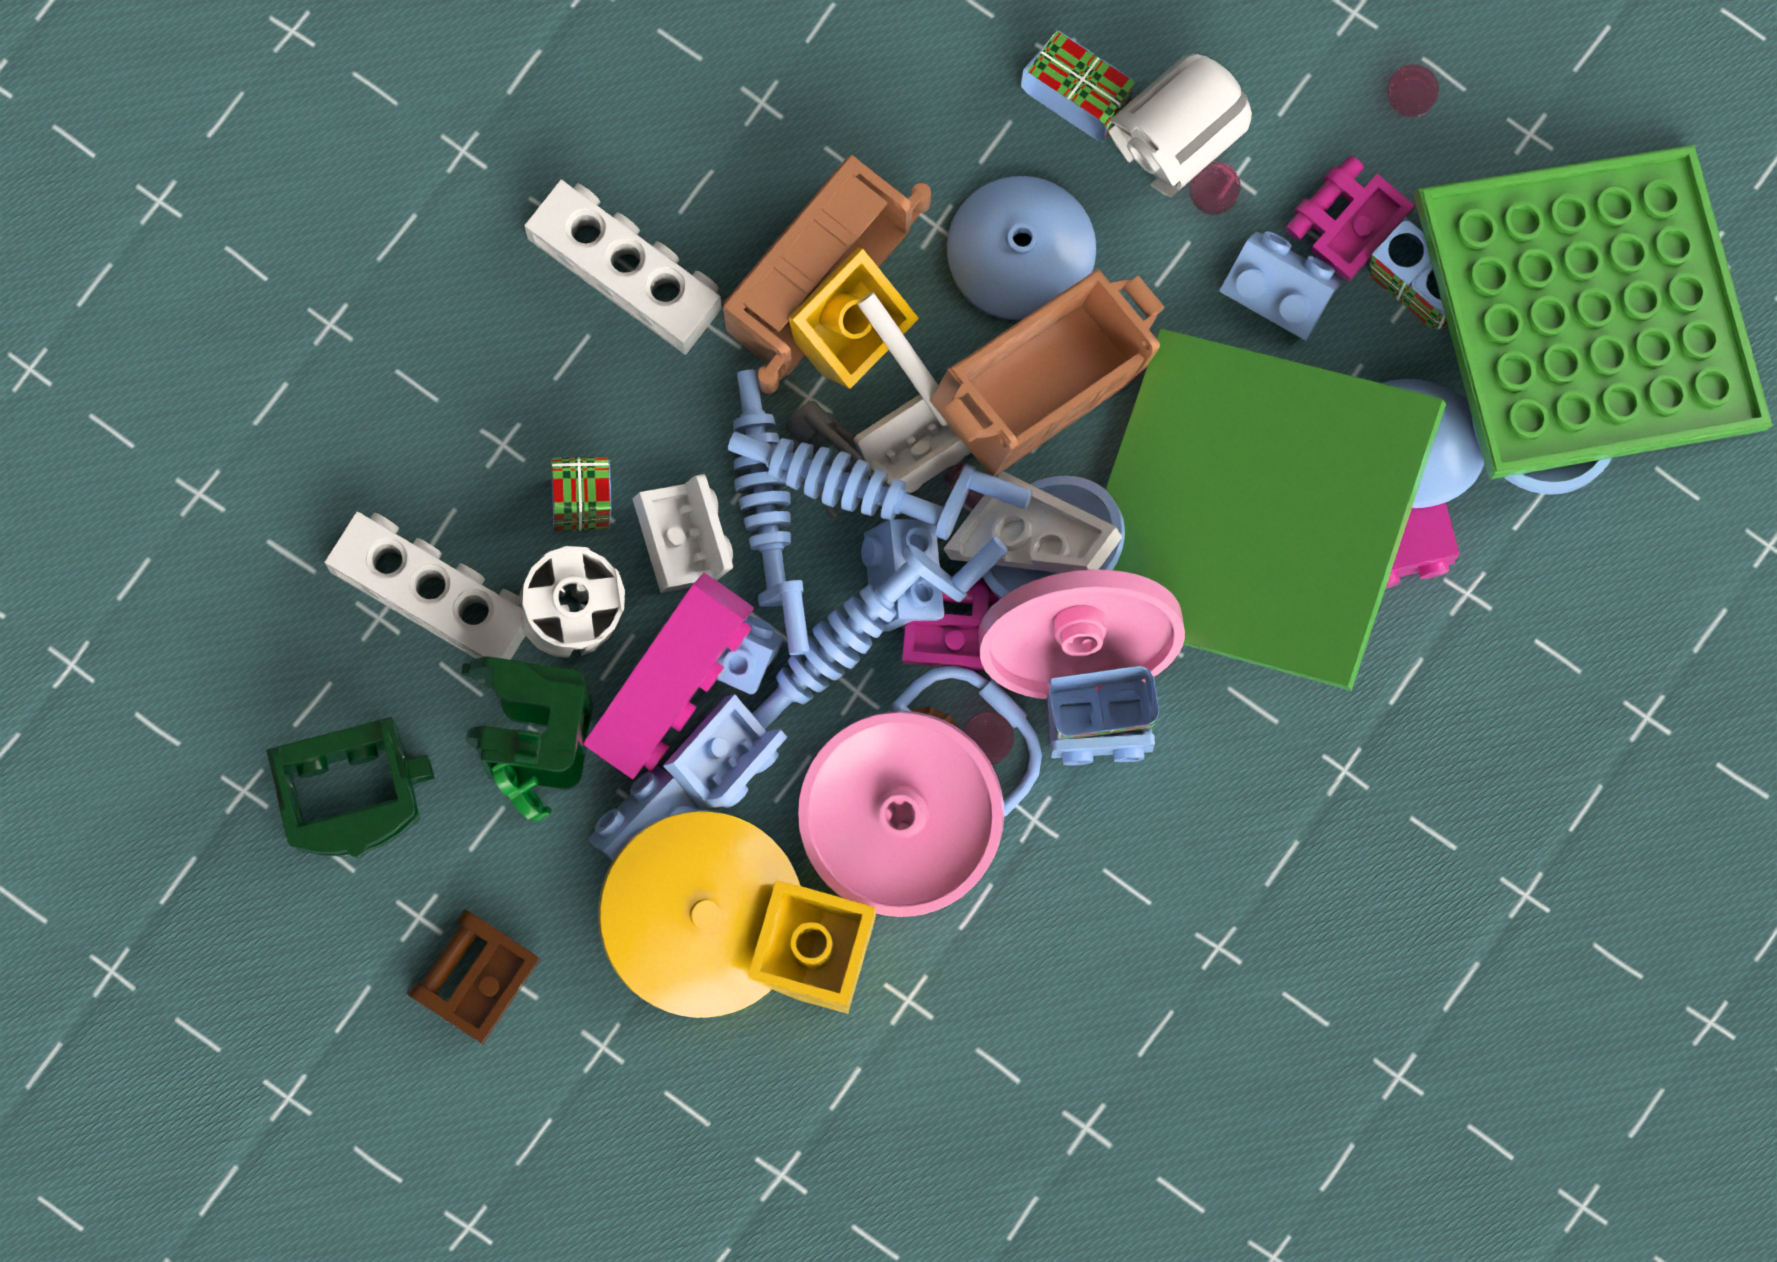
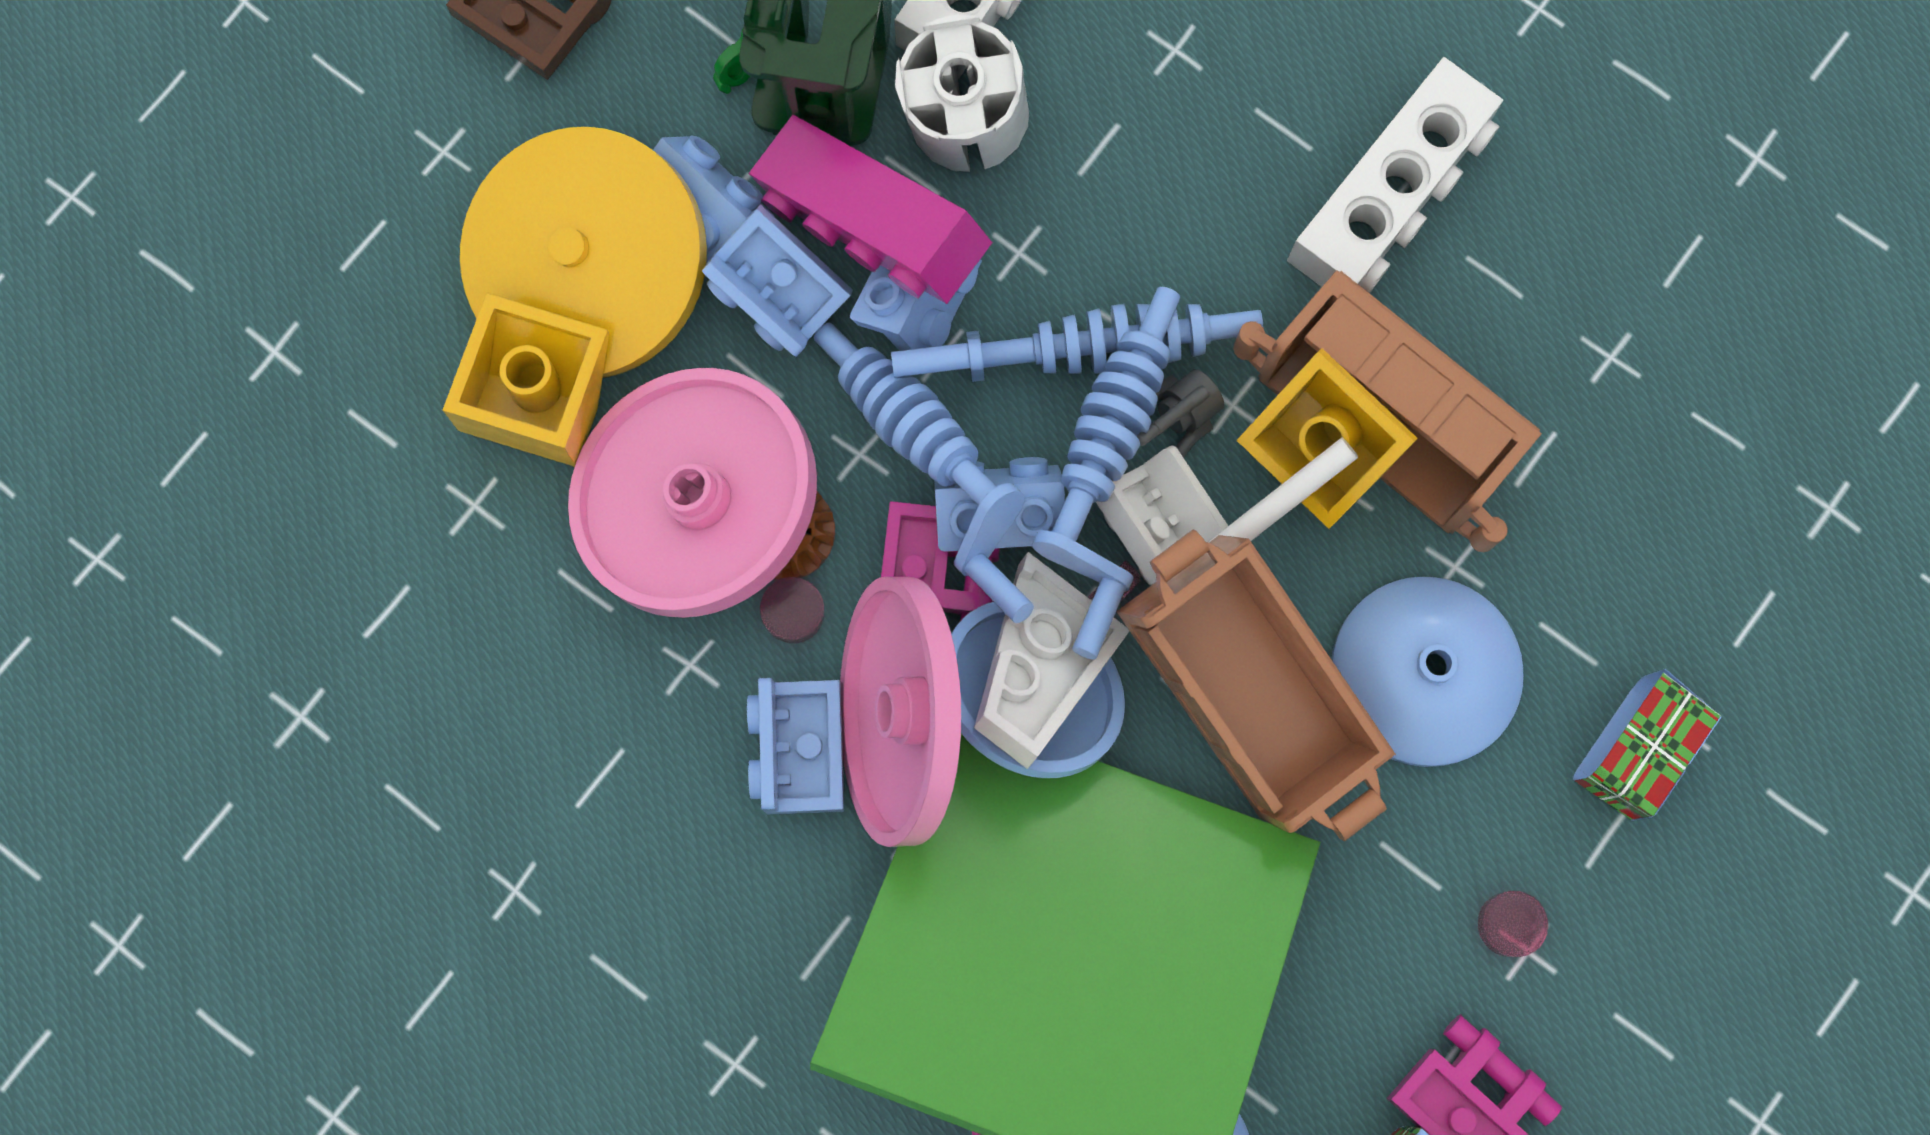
camera: 90 degrees right, 0 degrees up
piece [552,457,611,532] -> none
white bracket [632,474,733,593] -> none
light blue piece [892,665,1042,817] -> none
light blue piece [1048,666,1159,740] -> none
white cylinder [1108,53,1252,197] -> none
light blue bracket [1219,231,1342,341] -> none

